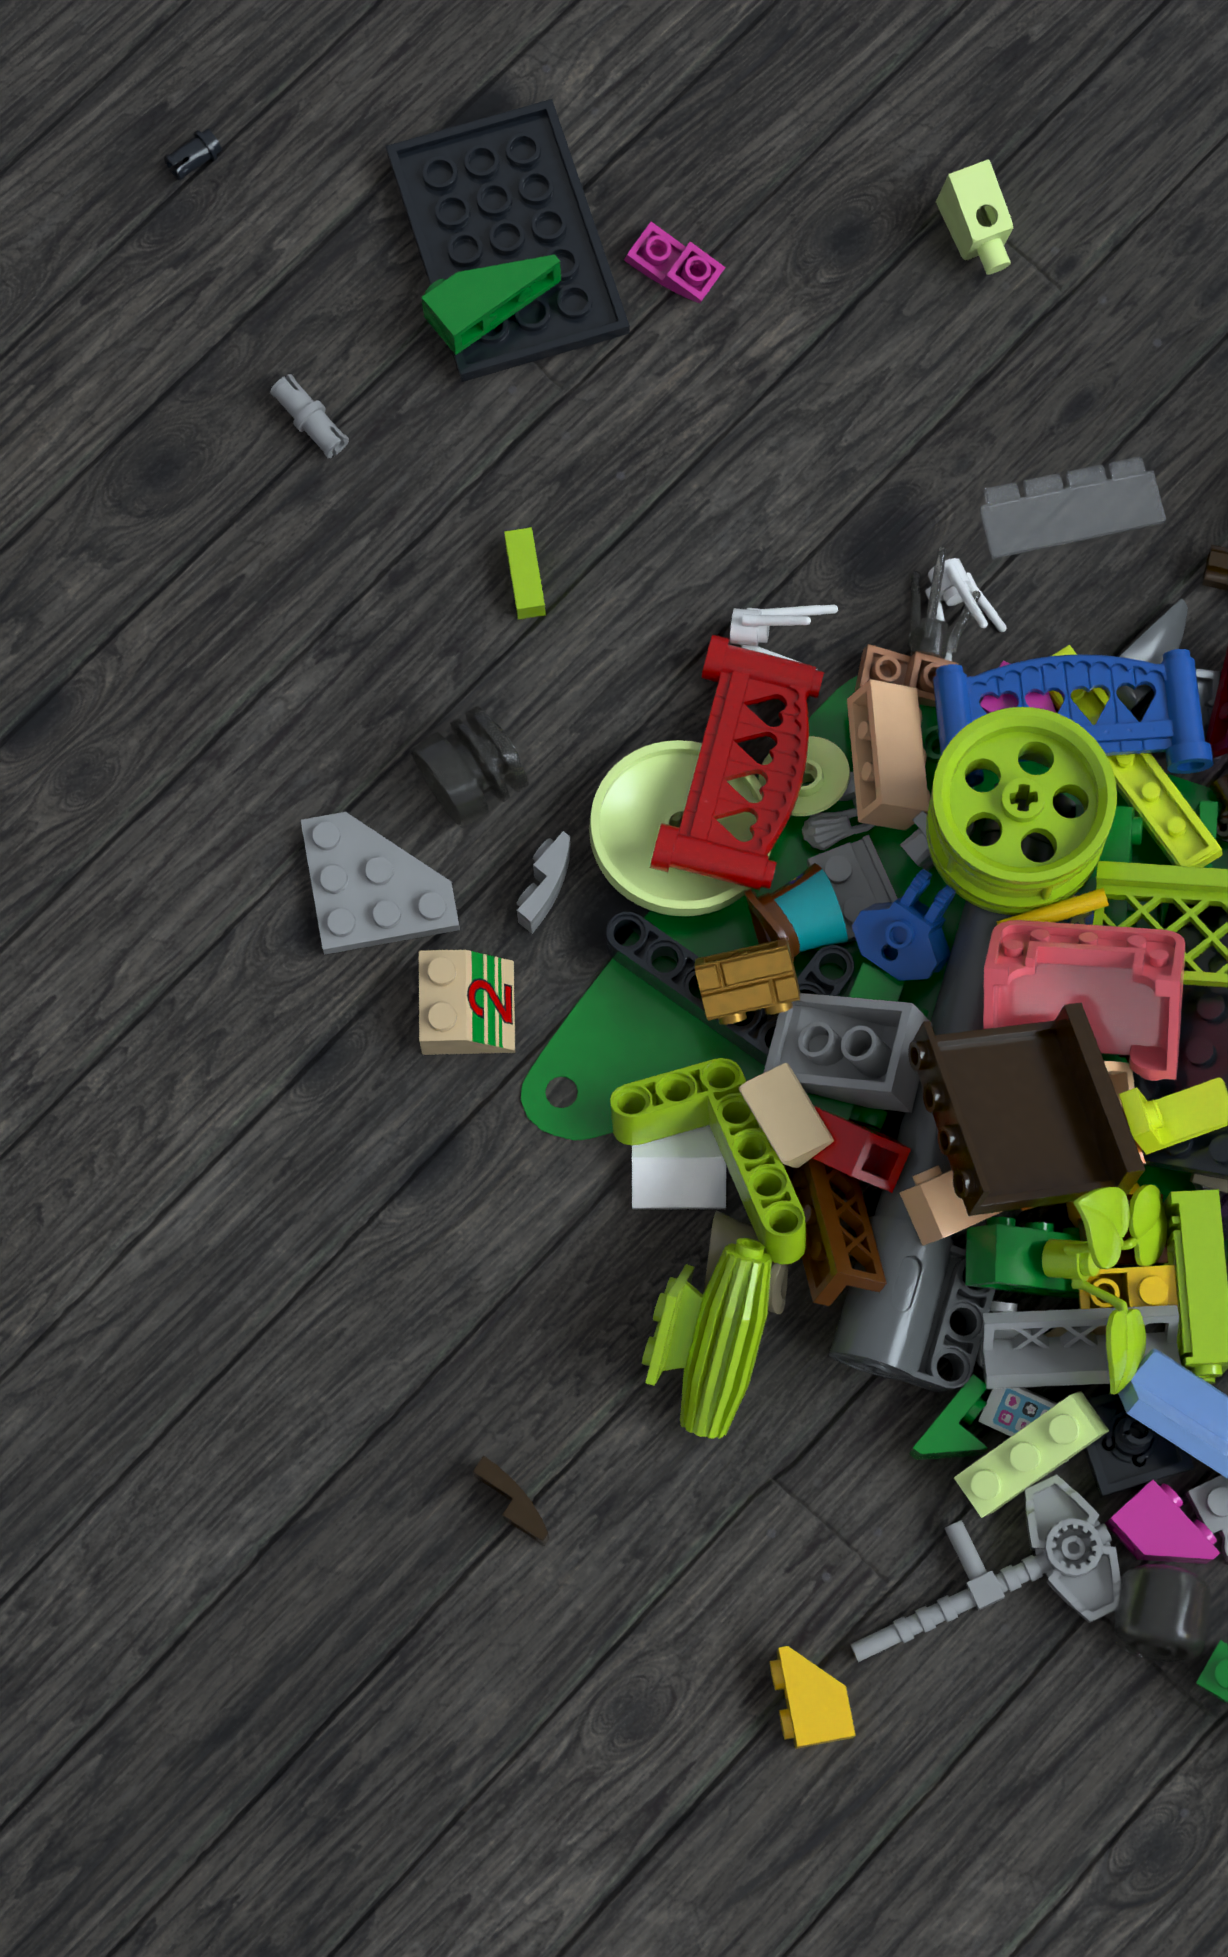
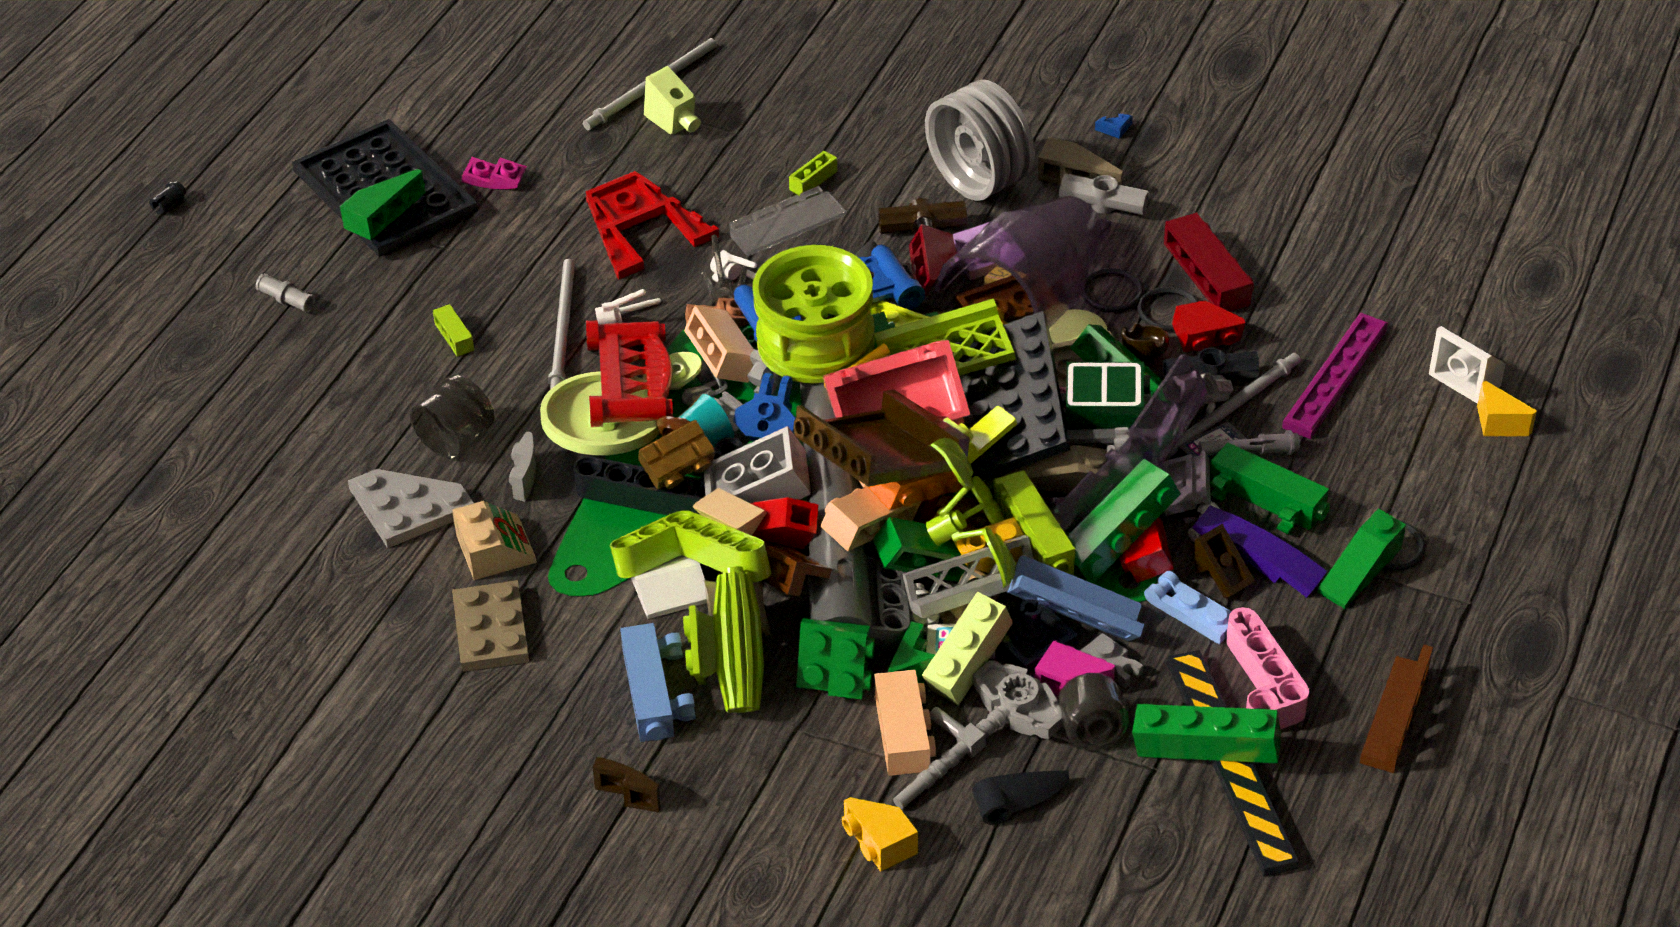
camera: 20 degrees left, 30 degrees down
none -> dark tan plate [452,580,529,672]
none -> light grey bar [548,259,575,389]
none -> light grey bar [583,38,717,130]
none -> red wing [586,171,719,280]
none -> medium blue brick [620,623,696,742]
none -> lime piece [789,151,837,197]
none -> green plate [796,618,875,699]
none -> light nougat brick [874,670,936,776]
none -> black piece [972,771,1070,825]

